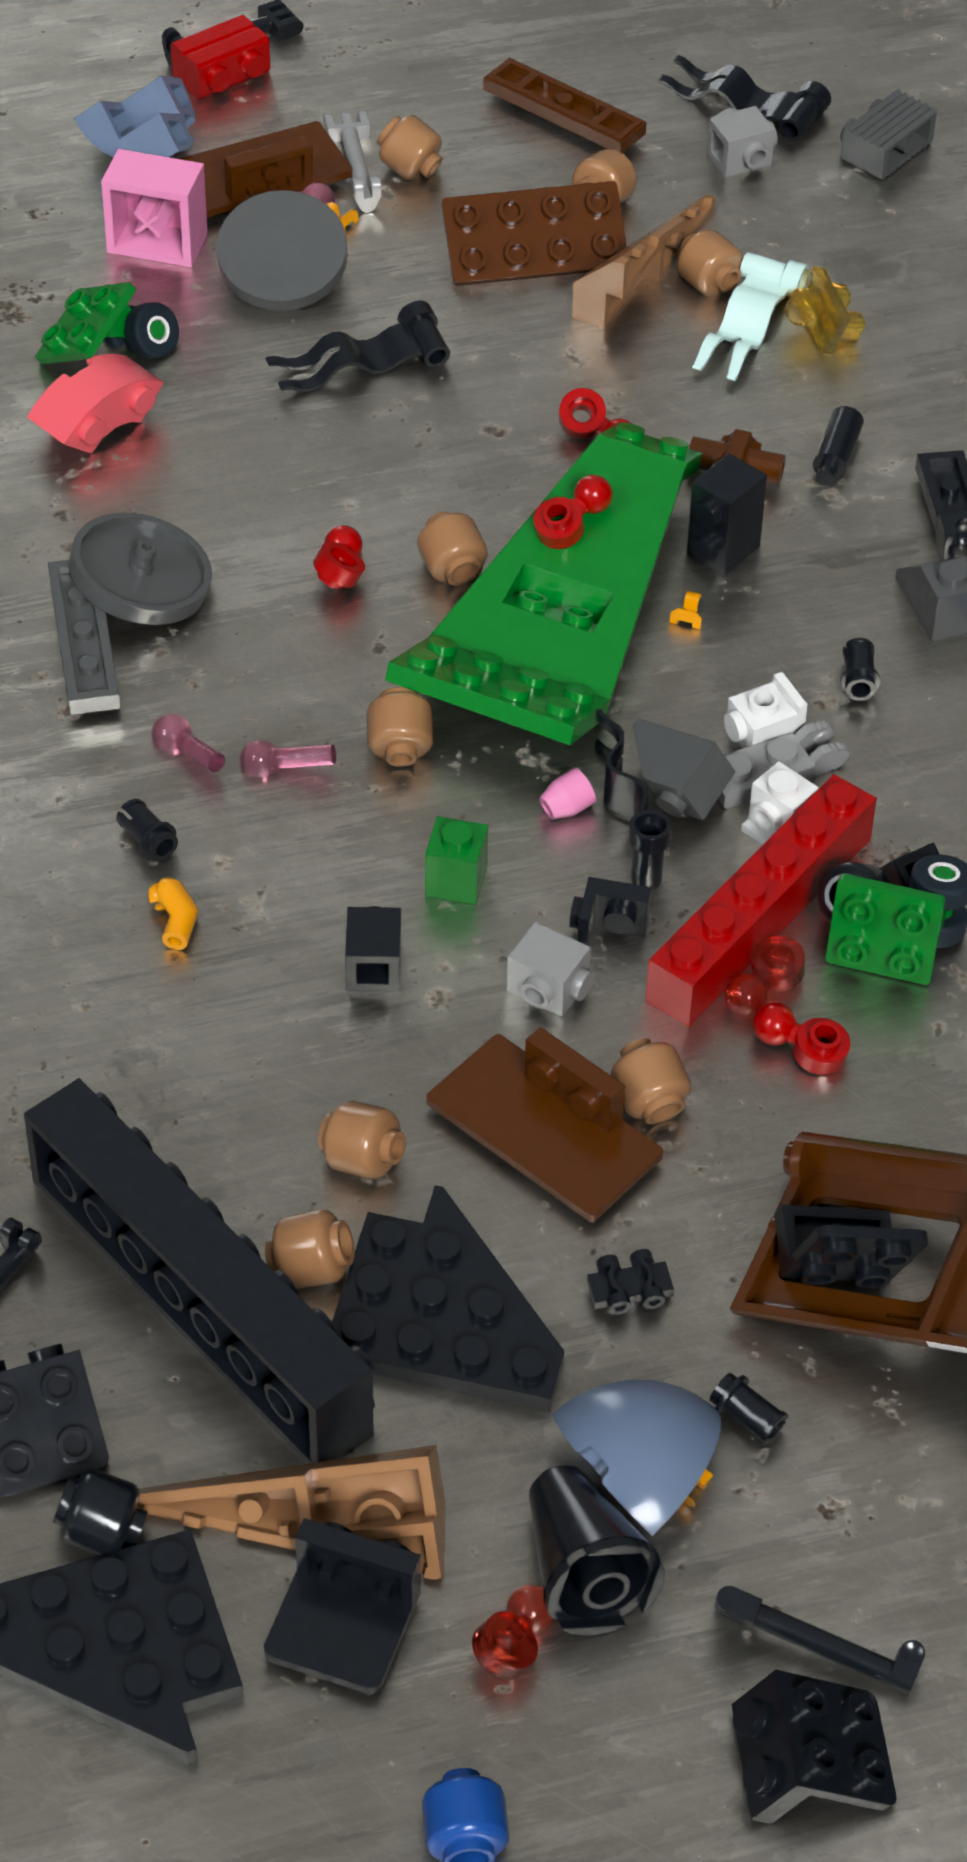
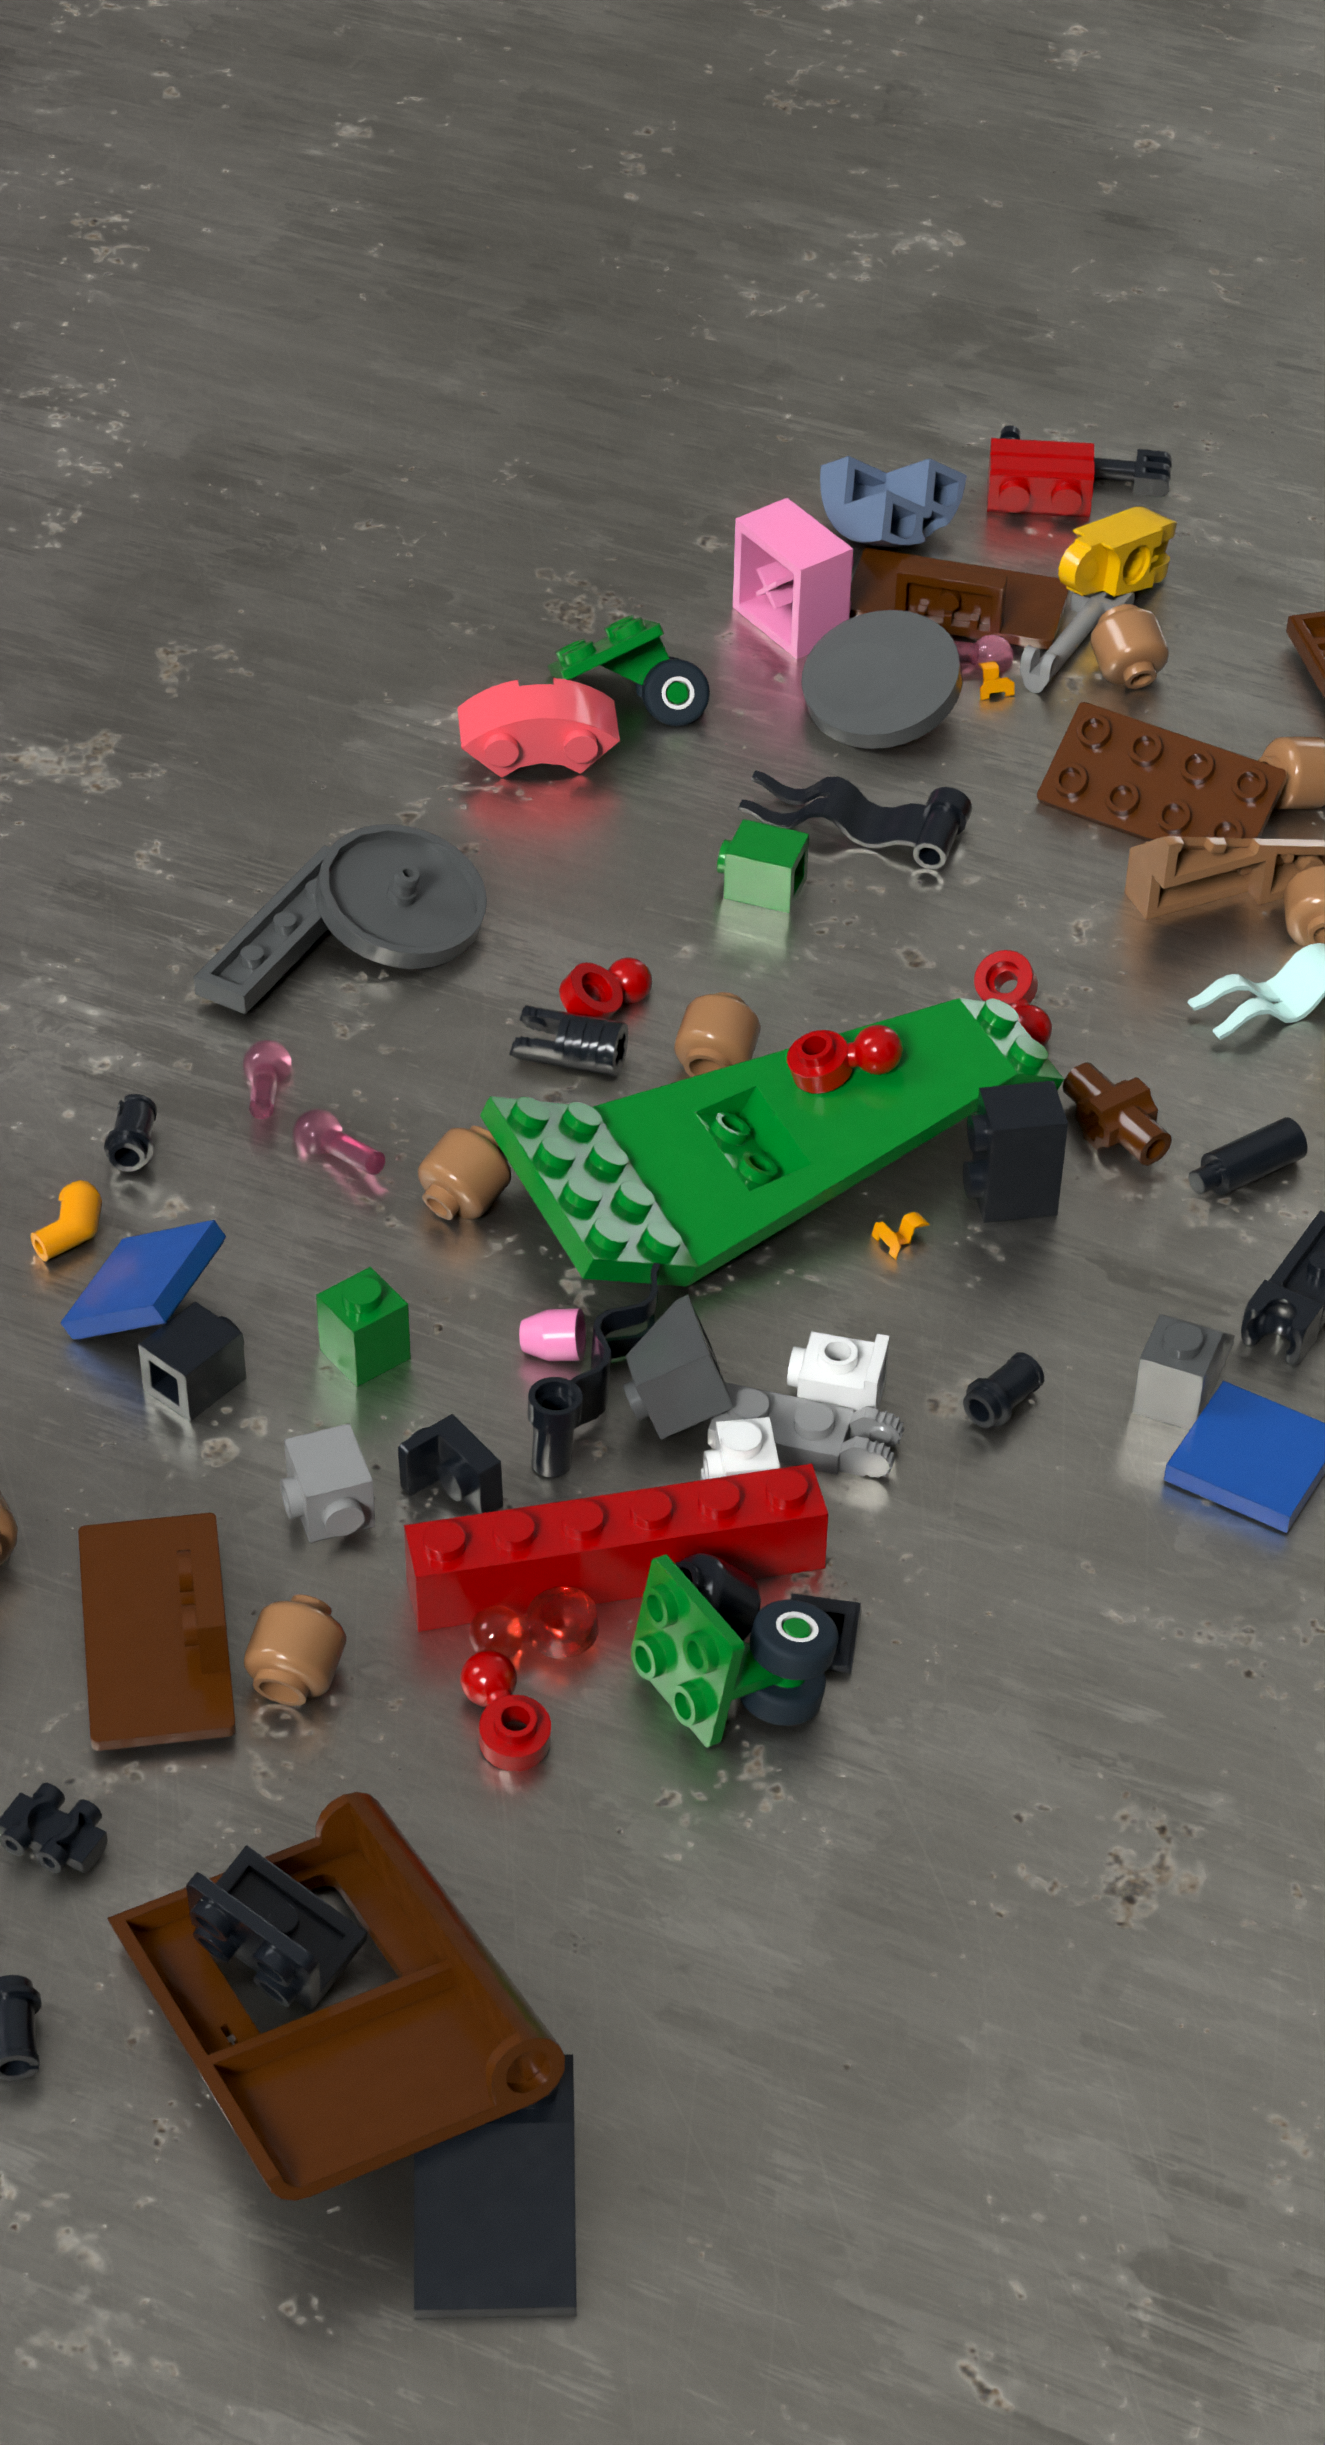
camera: 40 degrees right, 5 degrees down
none -> blue tile [60,1220,226,1340]
none -> black hinge [509,1005,628,1077]
none -> green brick [717,819,809,914]
none -> yellow piece [1058,506,1177,597]

